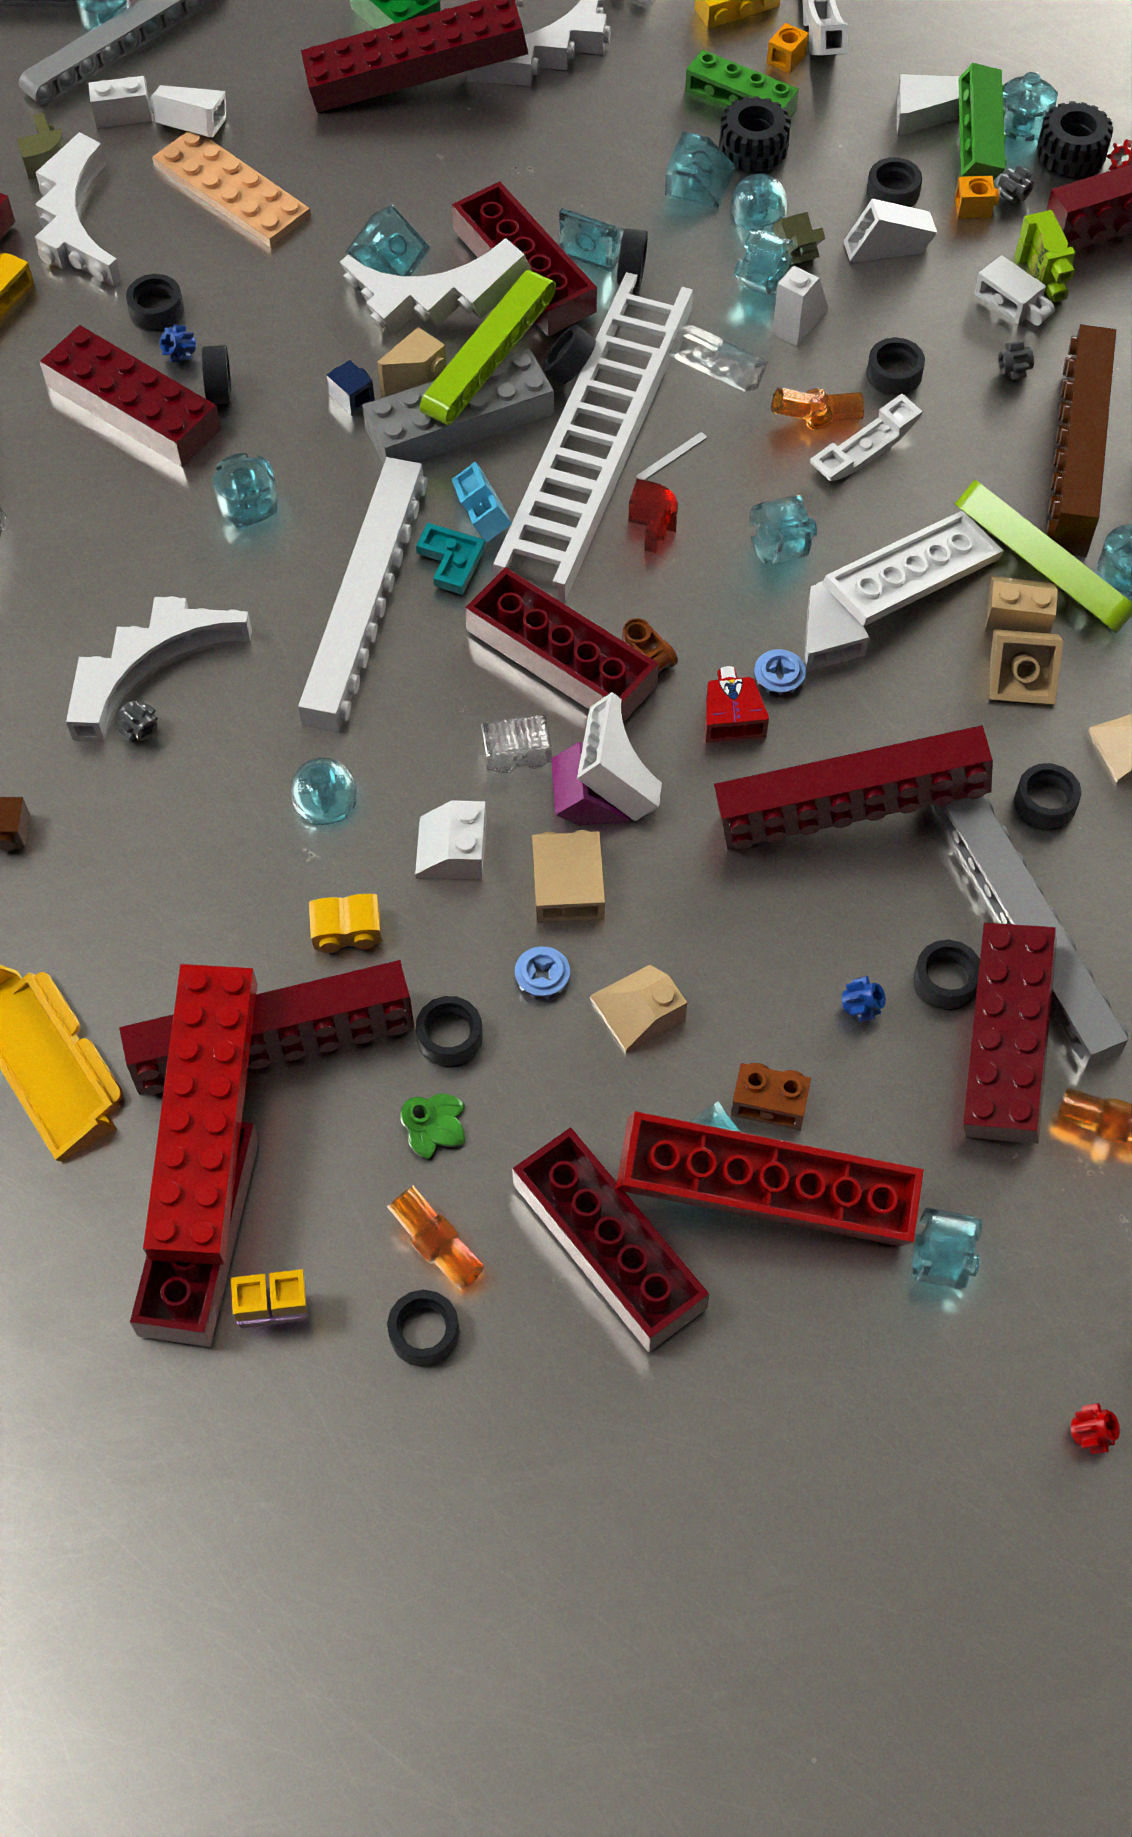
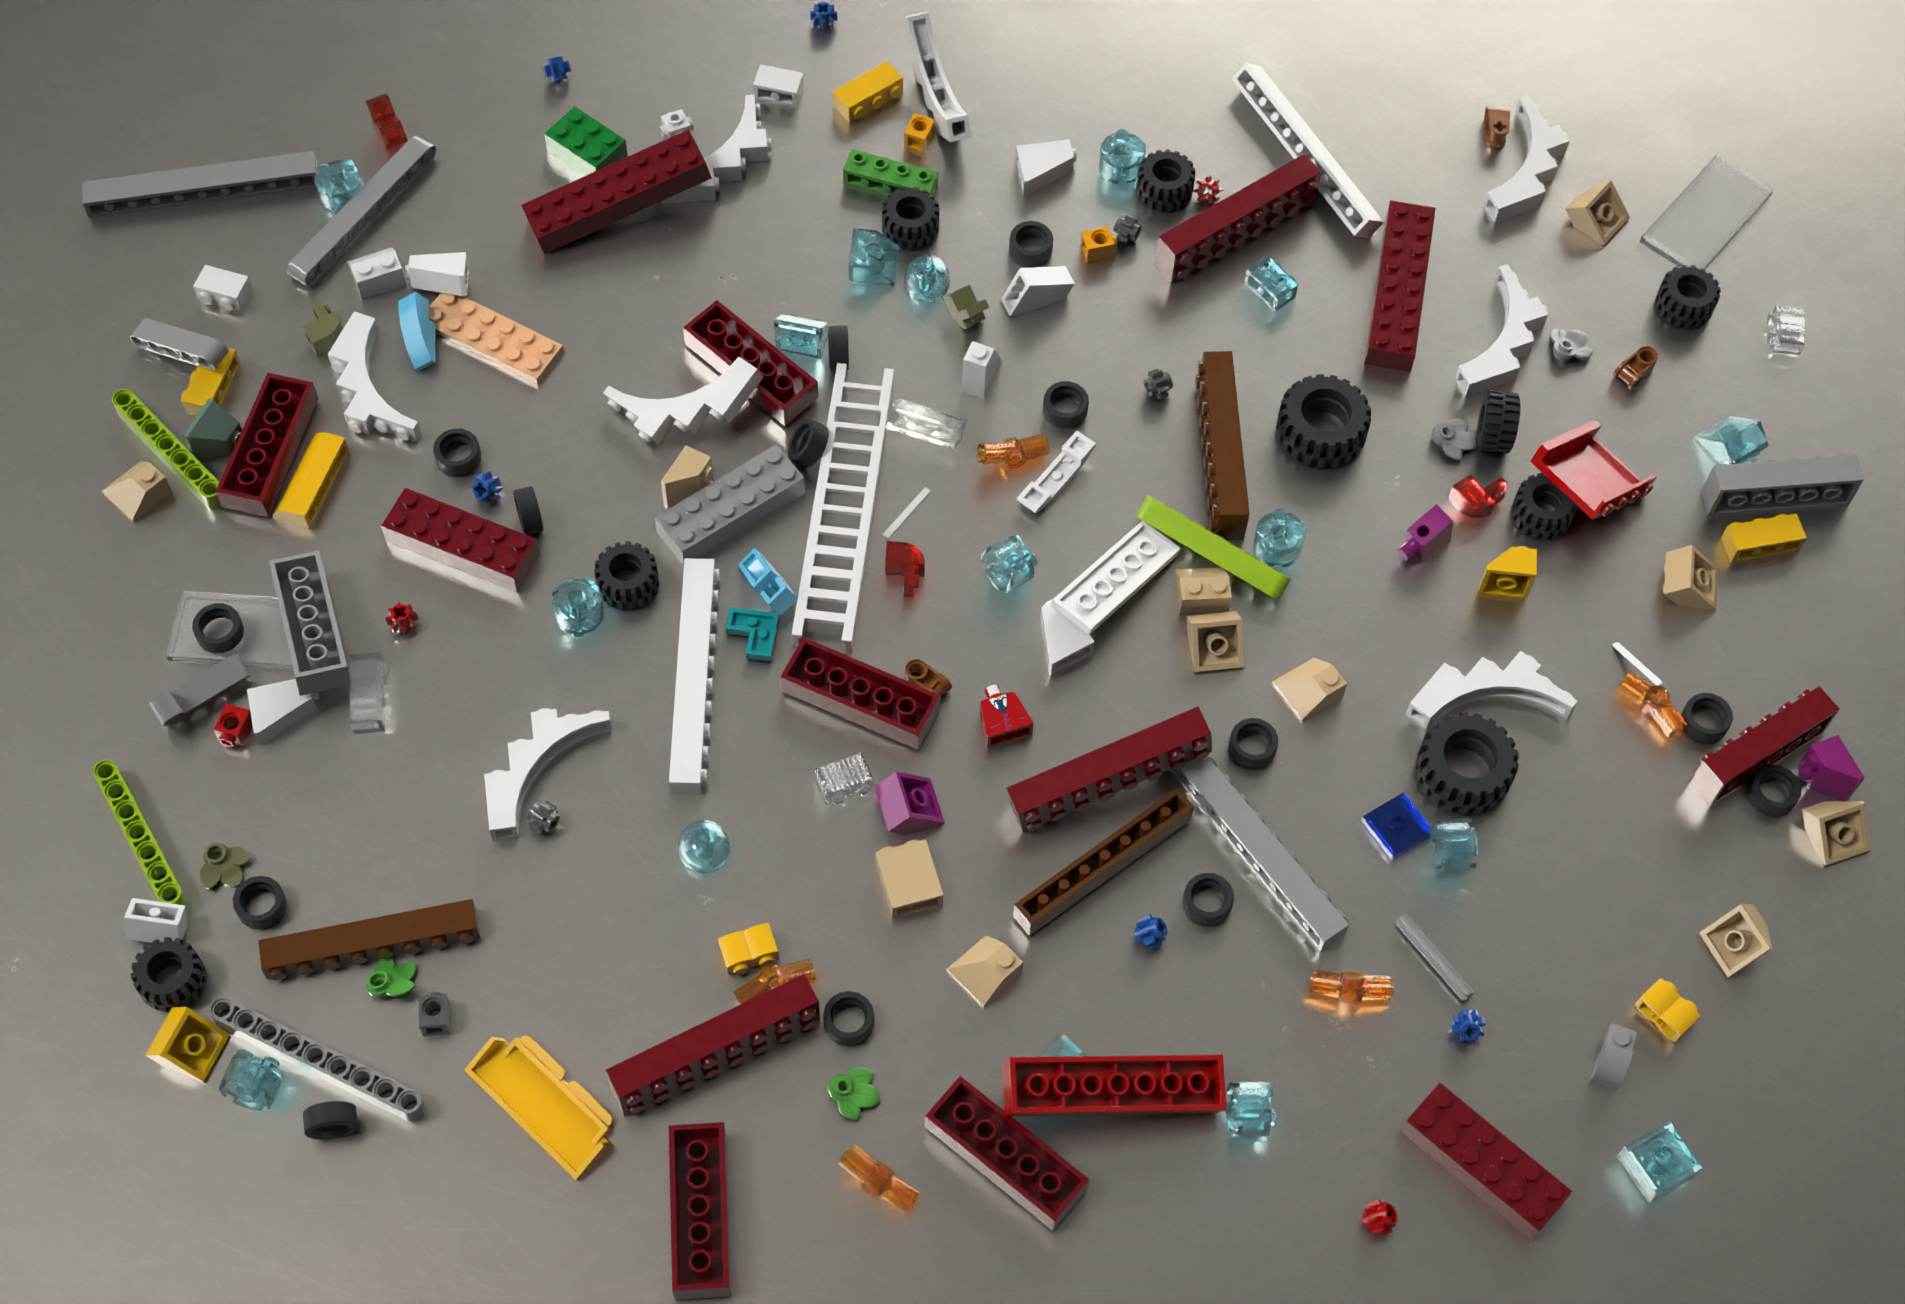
camera: 15 degrees left, 0 degrees up
red brick [143,964,258,1265] -> none
yellow hips [231,1269,308,1328] -> none
dark blue brick [327,360,375,416] -> none
clear light blue slope [345,204,430,276] -> none
black tyre [387,1289,460,1367] -> none
white slope [415,800,487,880] -> none
lime beam [420,270,556,425] -> none
light blue gear [515,946,570,999] -> none
white arch [577,692,662,821] -> none
dark orange brick [730,1063,811,1131] -> none
clear light blue brick [734,228,795,298] -> none
light blue gear [754,649,806,696] -> none
bright green brick [958,62,1007,181] -> none
dark red brick [963,923,1057,1144] -> none
white brick [974,255,1055,325] -> none
lime hips [1014,210,1076,303] -> none
none -> red gear [385,602,418,635]
none -> medium azure slope [398,292,436,371]
none -> black tyre [594,541,659,610]
none -> clear orange piece [733,959,816,1004]
none -> reddish brown brick [1013,788,1194,936]

